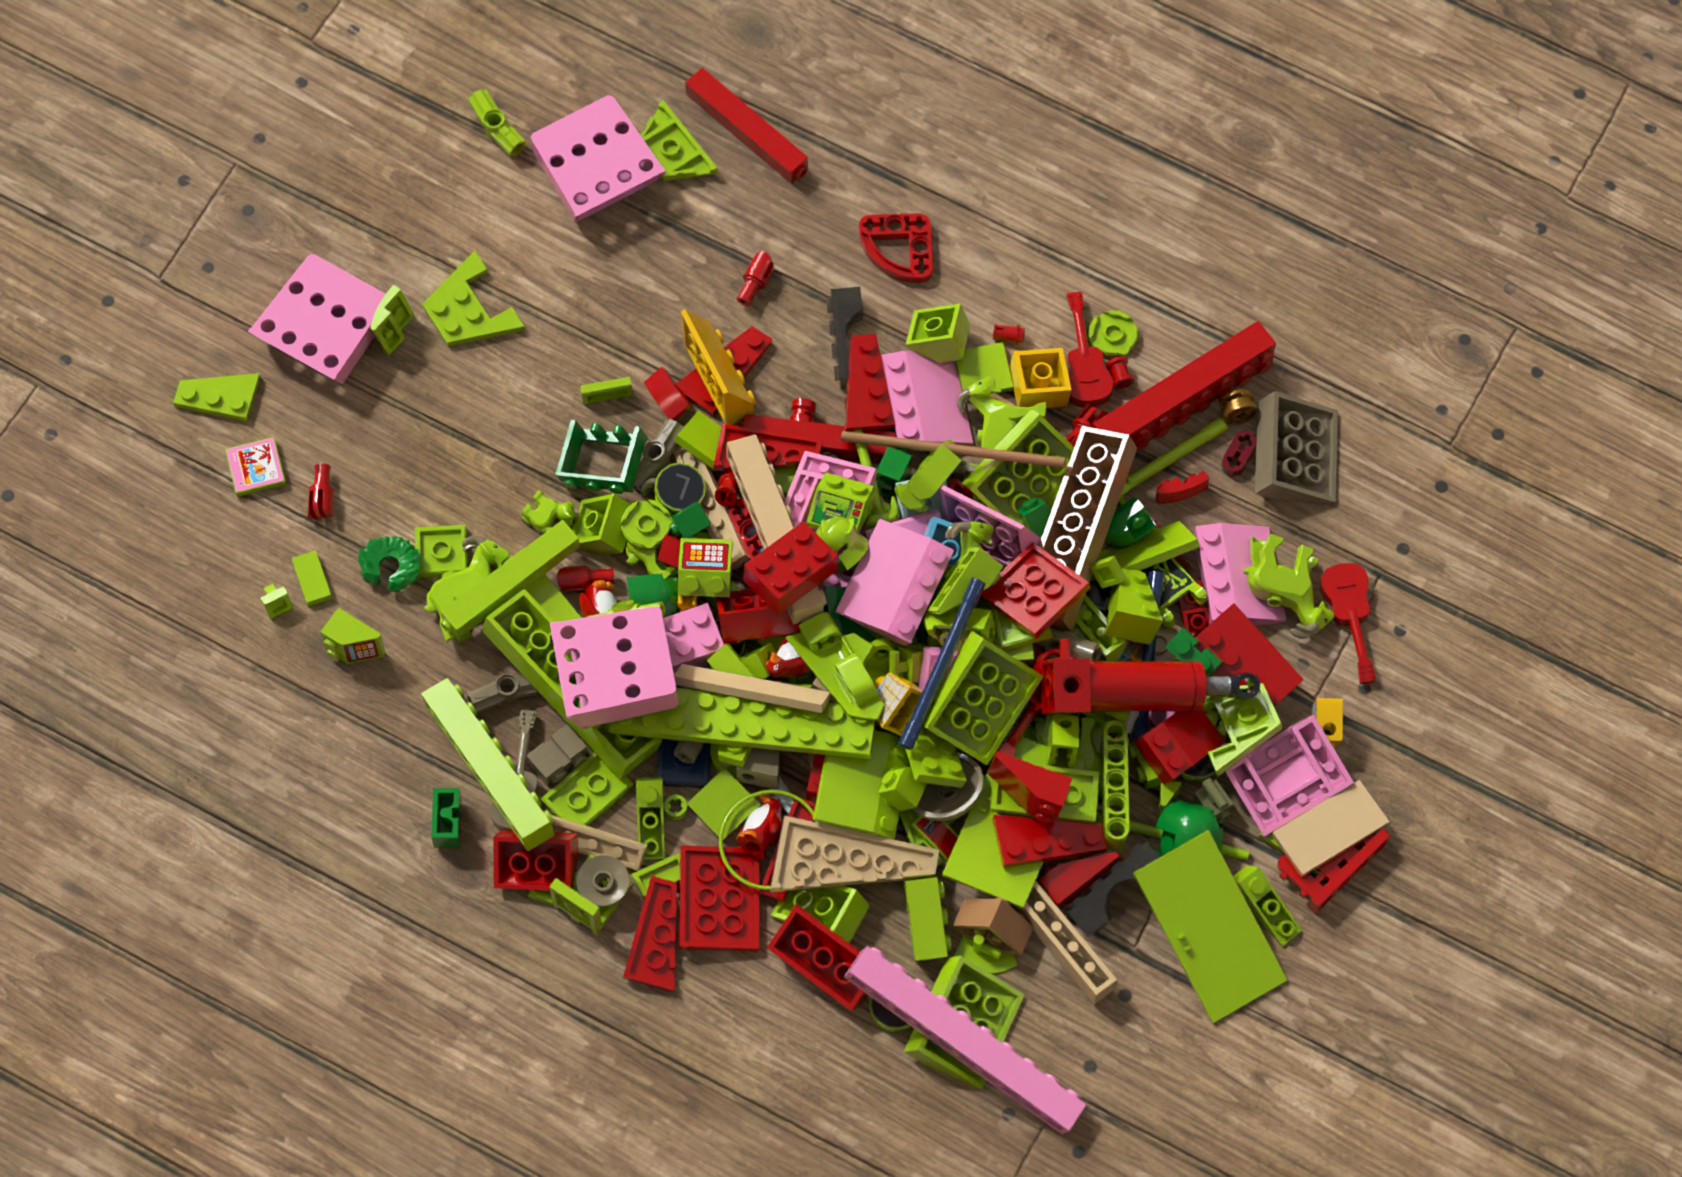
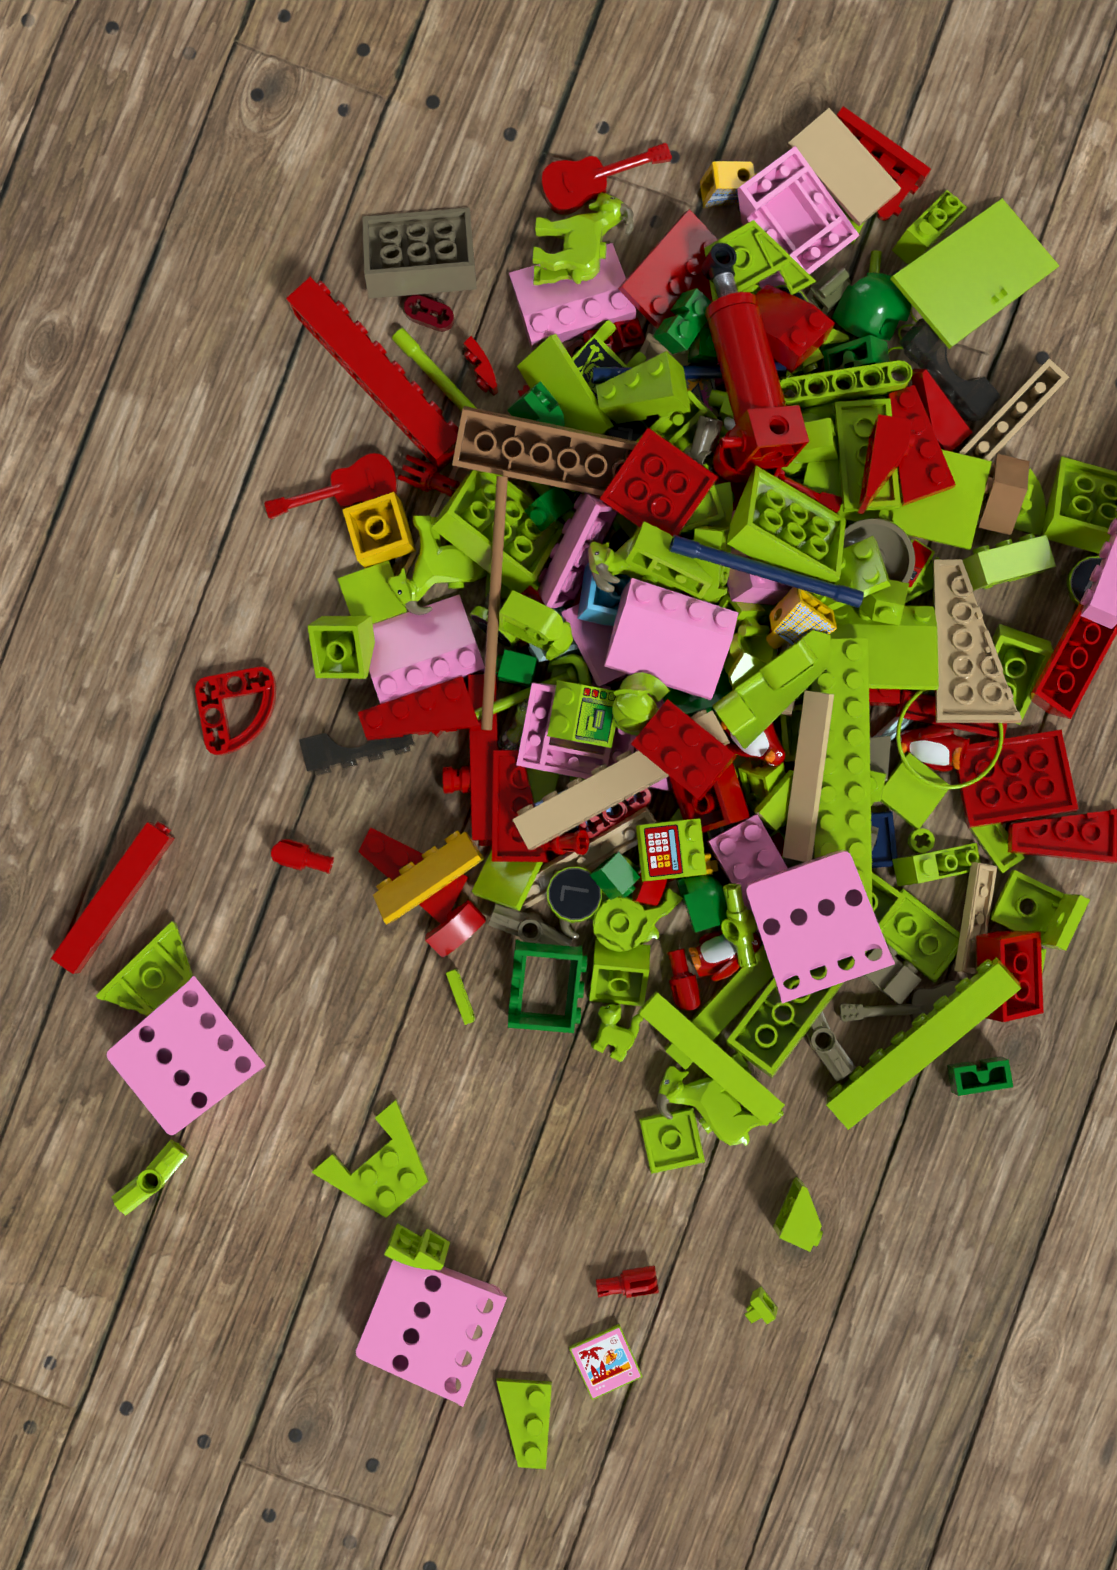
camera: 100 degrees left, 20 degrees up
lime tile [291,550,332,606] -> none
green piece [358,536,421,593] -> none
dark tan dish [576,855,629,907] -> none
red pin [993,324,1025,345] -> none
lime tile [1088,310,1138,359] -> none
lime plate [1090,556,1126,588] -> none
red bush [1106,356,1135,389] -> none
pearl gold wheel [1219,389,1258,425] -> none
none -> green brick [823,335,890,384]

